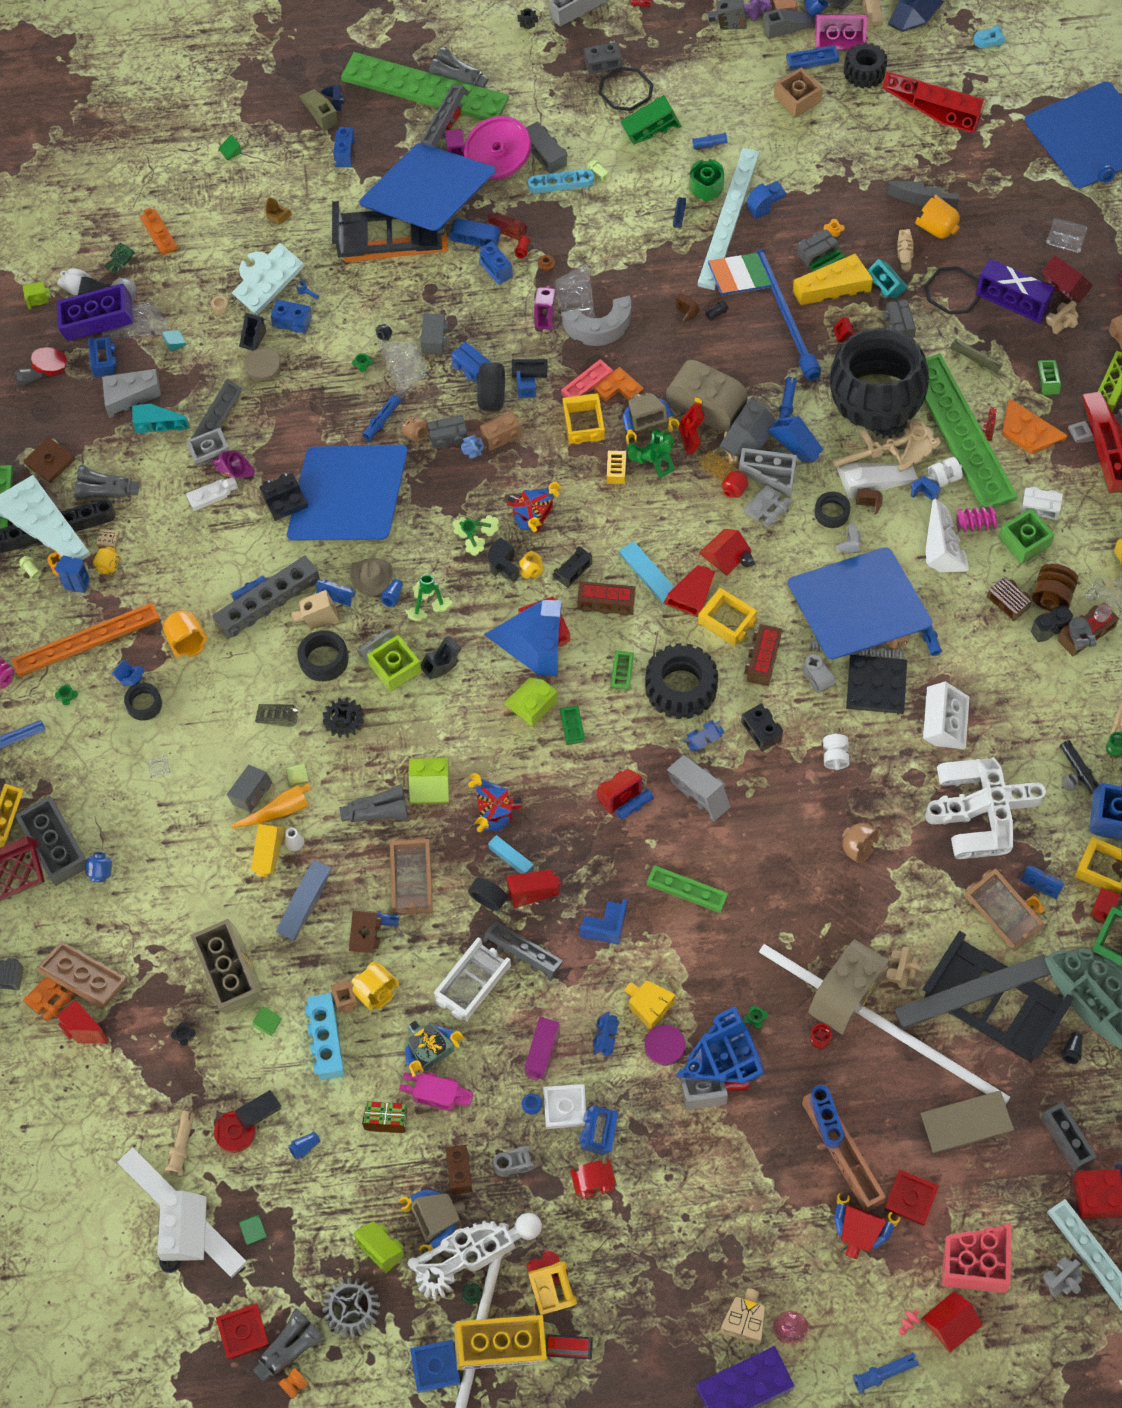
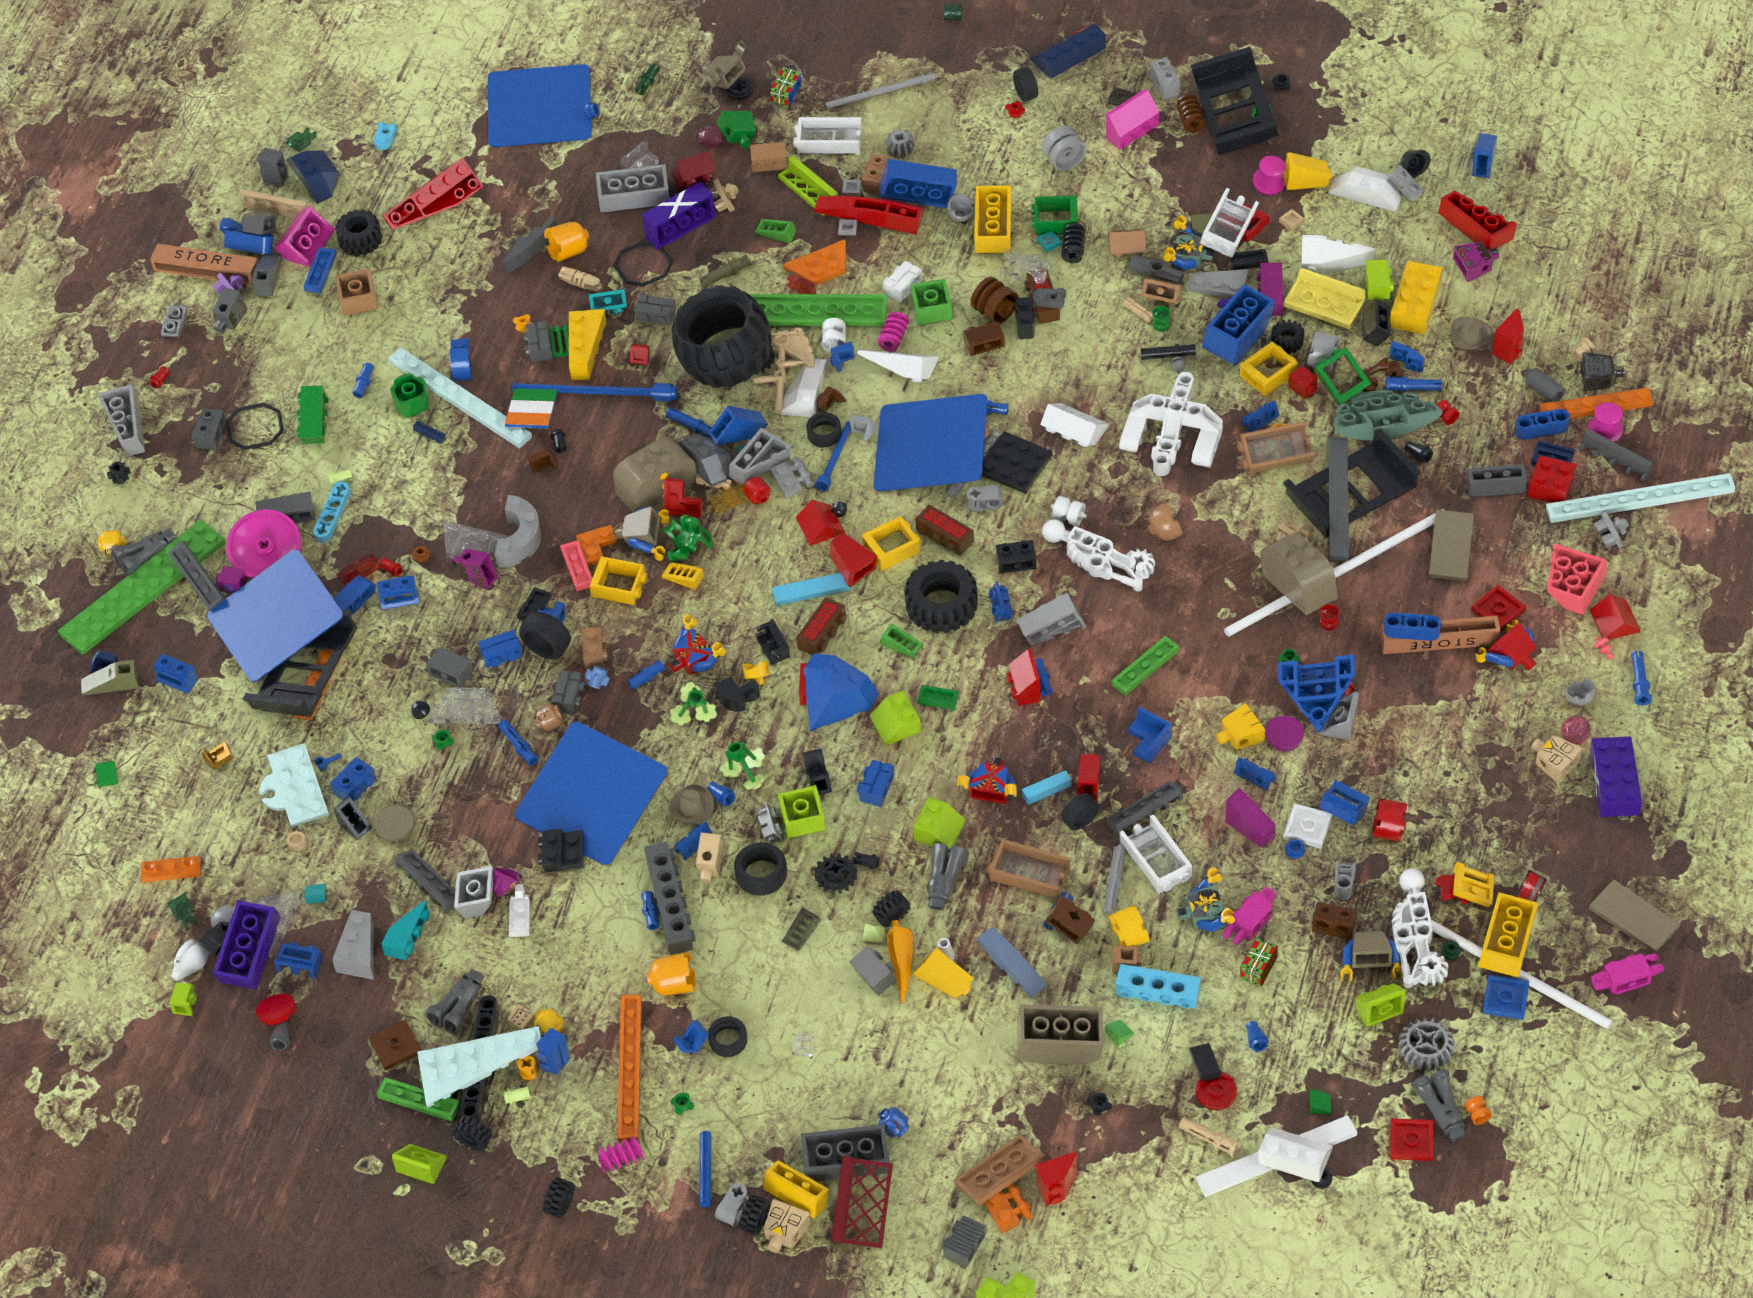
camera: 65 degrees left, 10 degrees down
none -> yellow head [98,530,127,554]
none -> light grey brick [596,164,670,213]
none -> blue pin [627,659,665,690]
none -> blue piece [815,421,851,491]
none -> black pin [853,852,880,870]
none -> blue brick [857,760,895,807]
none -> black tyre [872,890,911,928]
none -> white arm [1042,519,1155,591]
none -> light grey axle [1103,845,1126,915]
none -> light grey hair [1565,678,1596,706]

